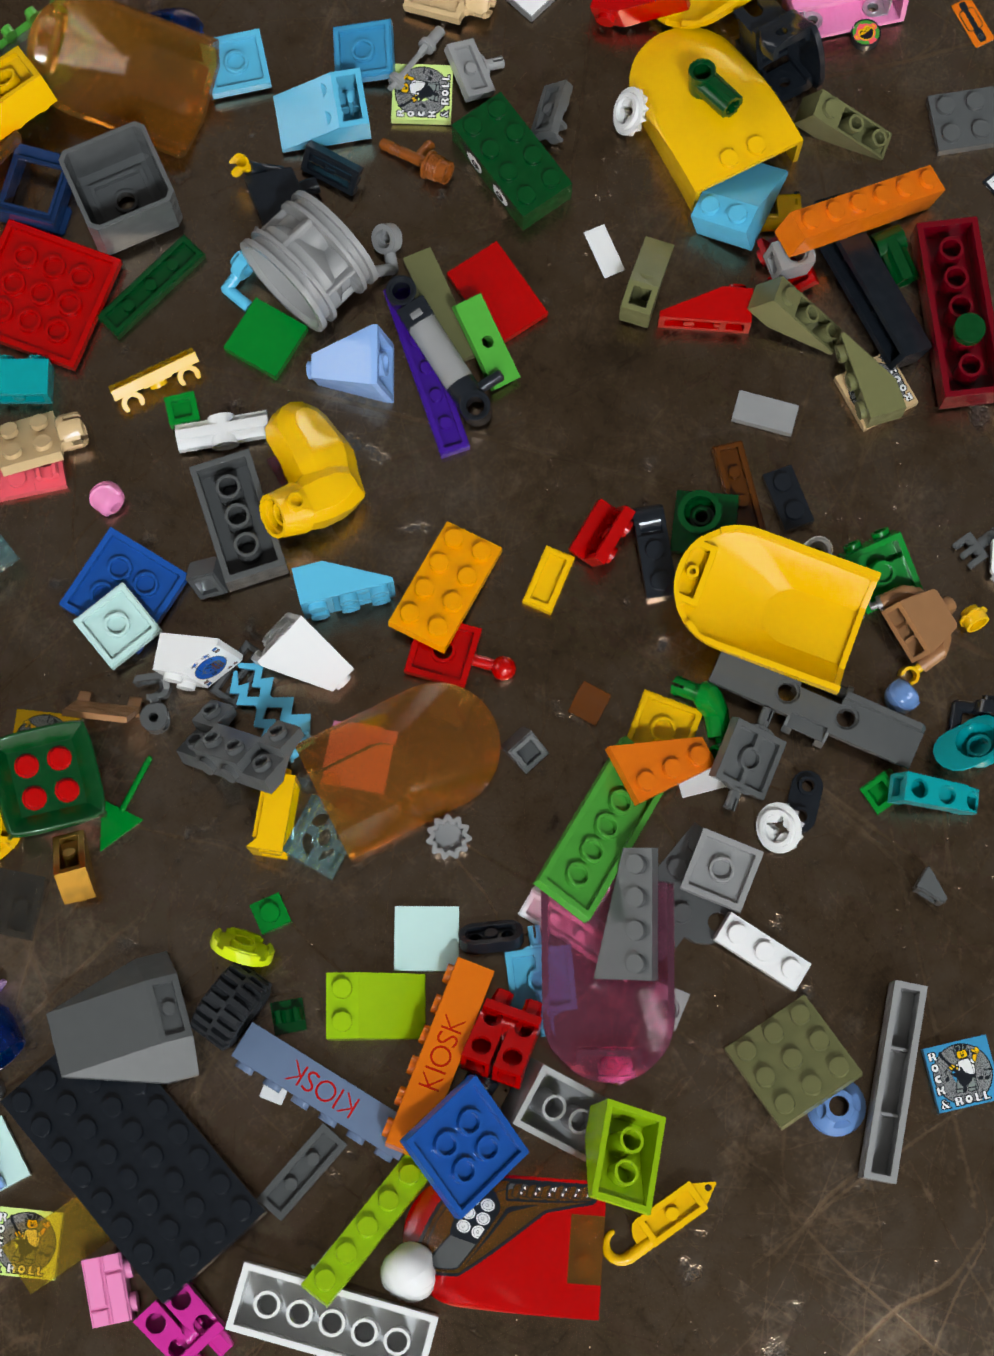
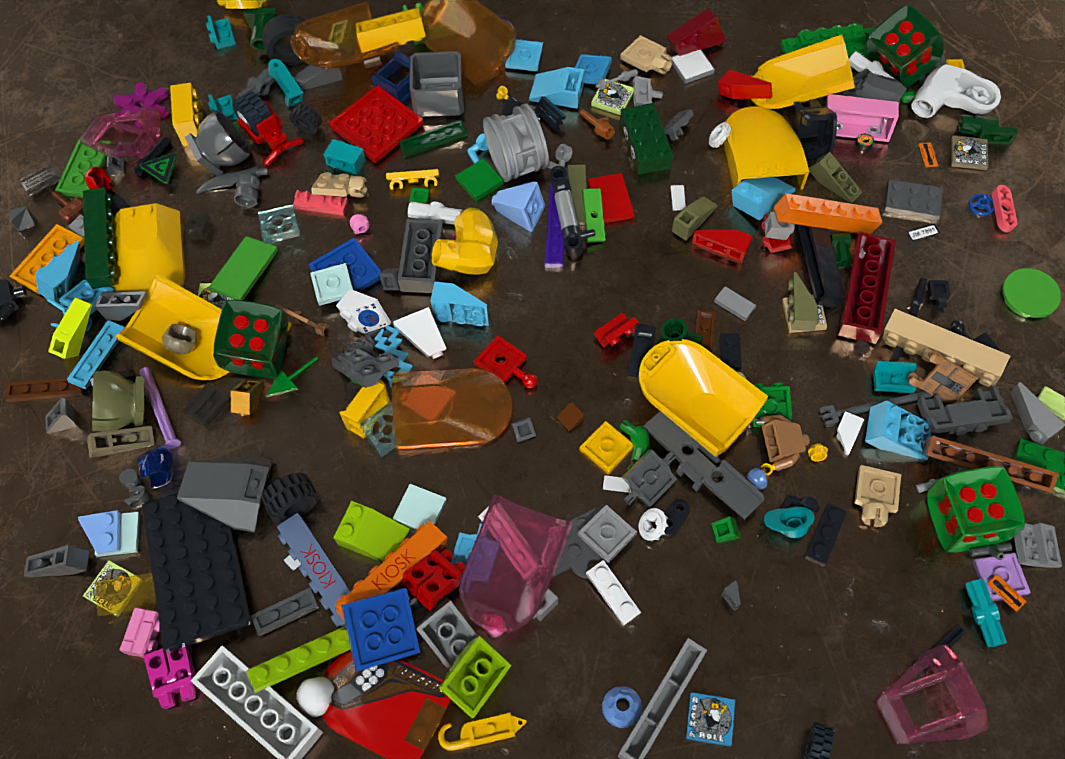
camera: 25 degrees right, 15 degrees down
dark grey leg [133,672,172,735] -> none
neon yellow tile [209,927,275,967] -> none
green plate [249,892,293,936] -> none
dark green tile [270,997,308,1036] -> none
light orange plate [388,521,502,653] -> none
light grey piece [426,814,472,860] -> none
black plate [459,920,524,955] -> none
yellow tile [522,545,575,615] -> none
bright green plate [533,736,664,923] -> none
dark grey wing [594,848,658,981] -> none
orange wing [605,737,715,806] -> none
dark green piece [688,58,743,118] -> none
olive plate [724,994,863,1131] -> none
olive slope [748,276,842,355] -> none
teal leg [887,771,980,815] -> none
dark green tile [953,313,986,346] -> none

